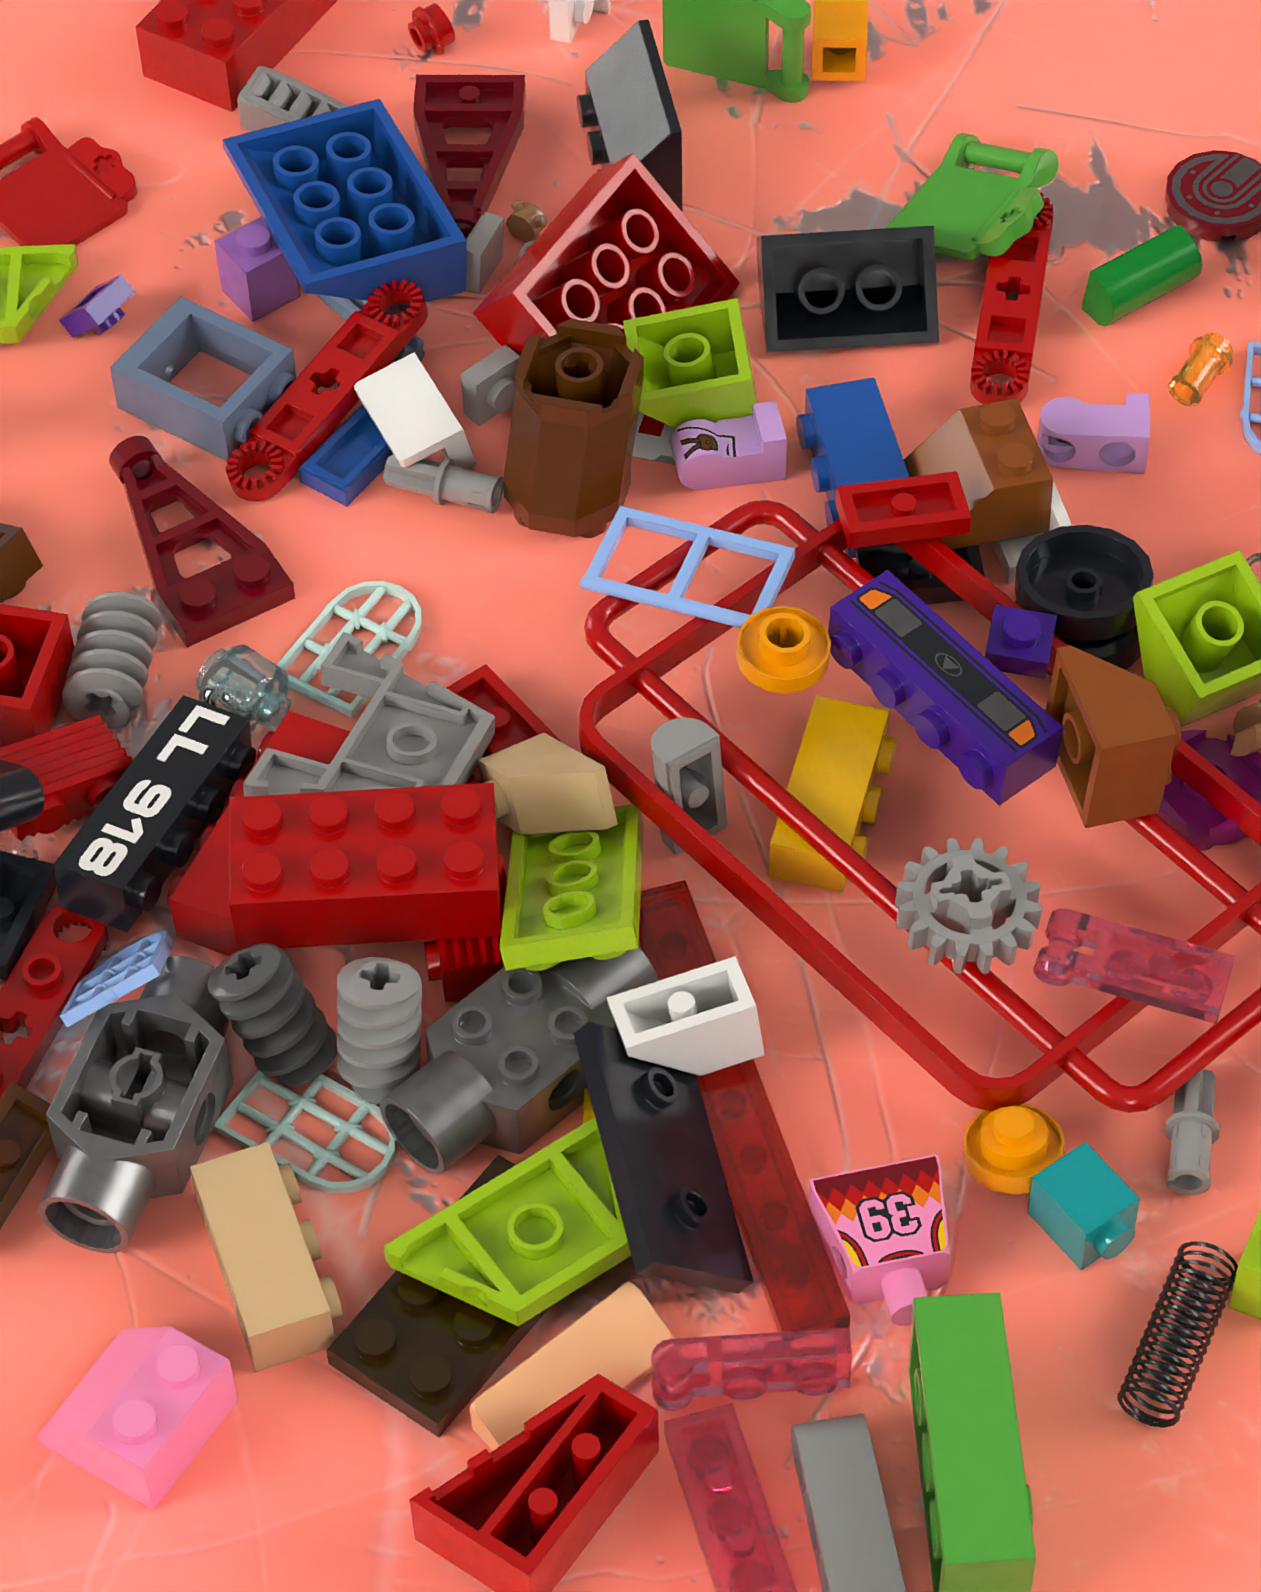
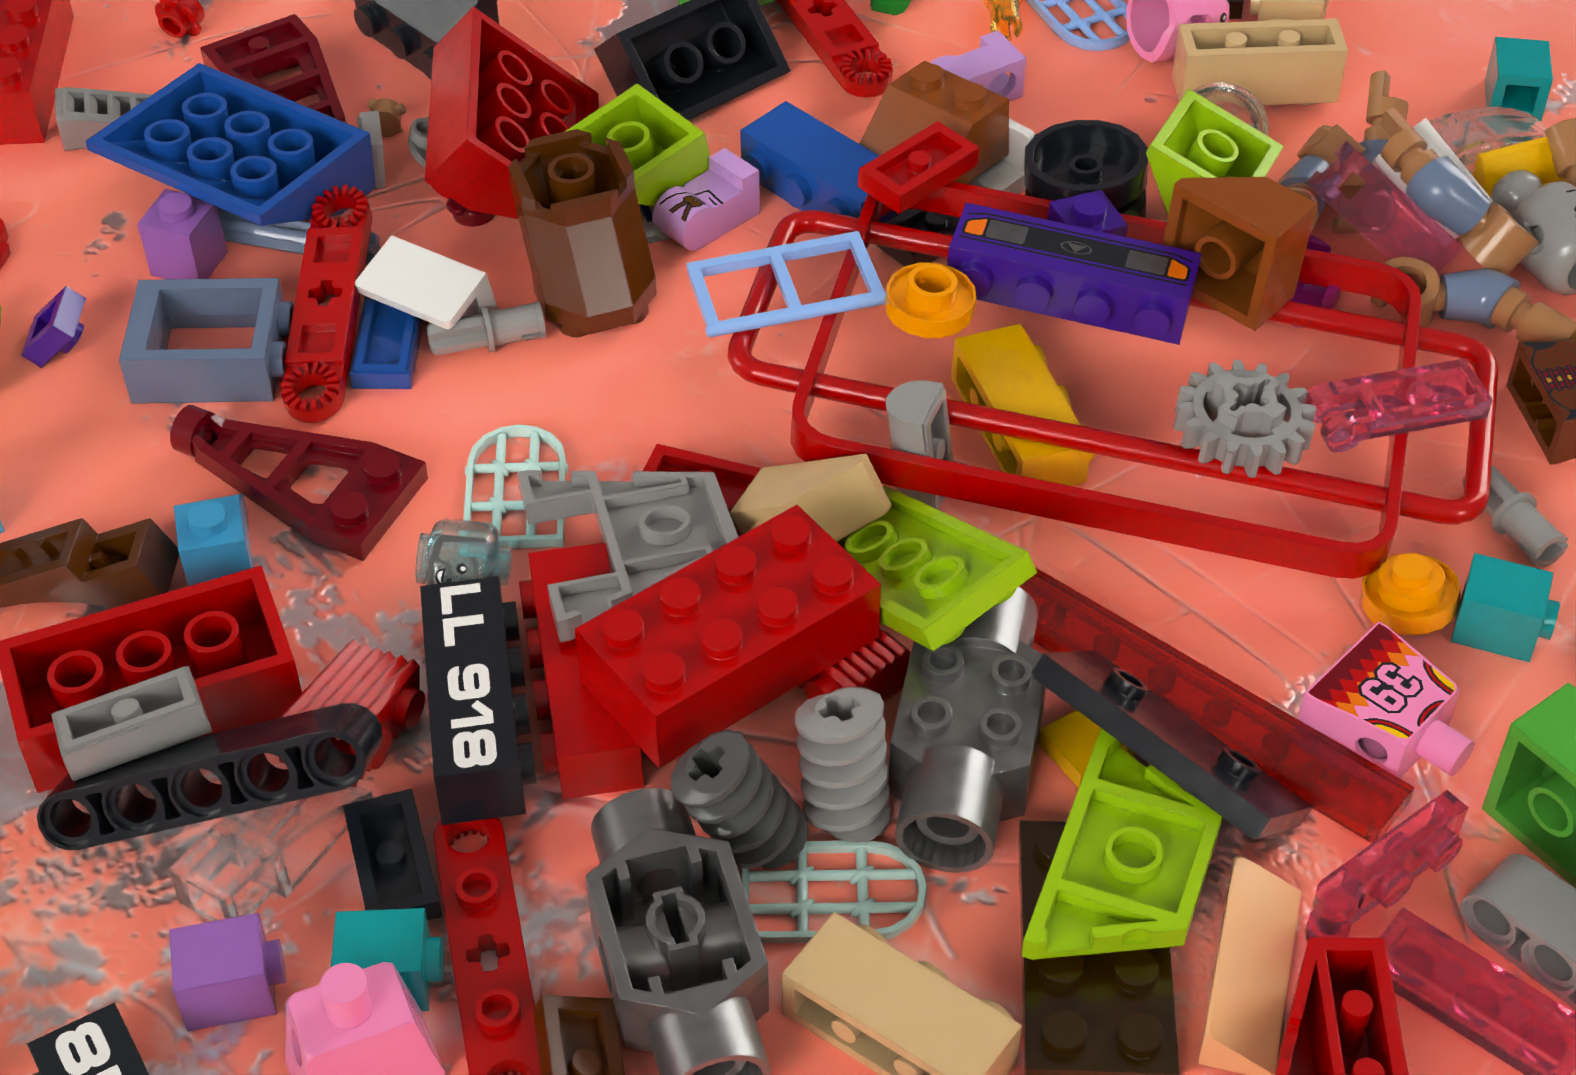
camera: 35 degrees left, 5 degrees down
light blue window [60,930,174,1027] -> none
light grey piece [62,592,162,729] -> none
light grey plate [461,344,520,426] -> none
white slope [607,956,765,1076] -> none
none -> dark azure slope [174,493,254,586]

